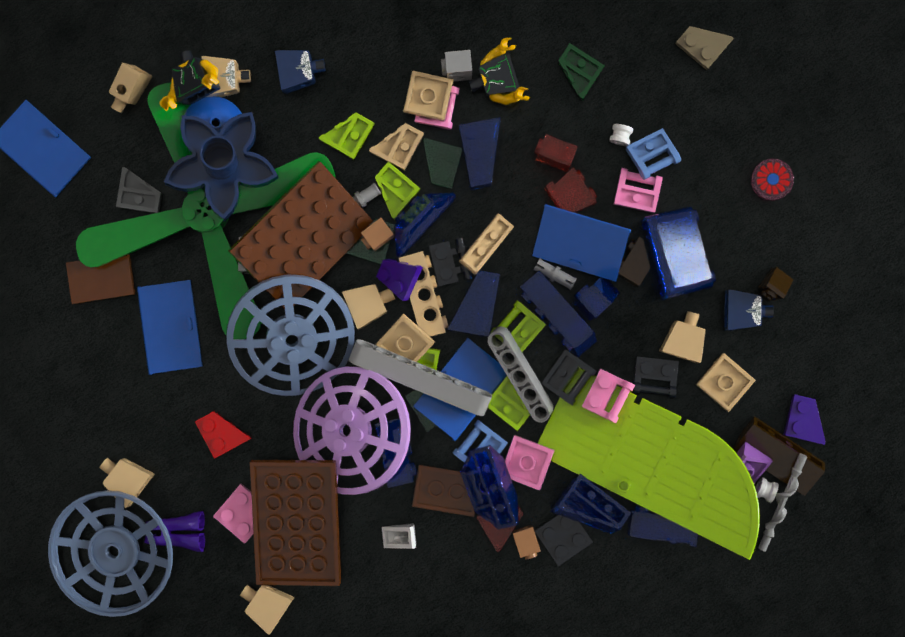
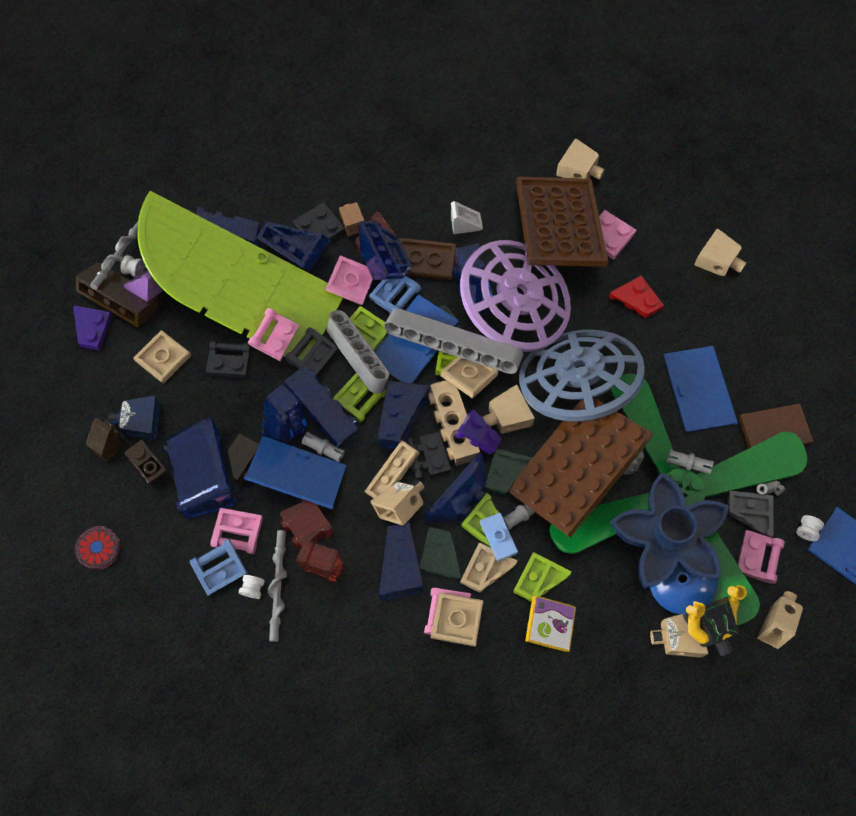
camera: 175 degrees right, 20 degrees down
sand blue dish [48,490,173,617] -> none
dark purple piece [145,511,205,552] -> none
dark blue torso [275,50,326,94] -> none
medium nougat brick [361,218,395,251] -> none
light grey brick [441,50,472,82] -> none
torso [468,38,530,105] -> none
dark green wing [558,43,605,100] -> none
tan torso [659,311,705,363] -> none
dark tan wing [675,26,734,70] -> none
none -> dark brown slope [124,440,167,484]
none -> light grey piece [268,530,287,642]
none -> tan torso [371,479,424,525]
none -> light blue plate [480,513,518,562]
none -> tile [526,596,576,652]
none -> light grey pin [667,449,714,475]
none -> bright pink plate [737,530,785,584]
none -> light grey arm [757,481,785,496]
none -> white wheel [797,515,824,542]

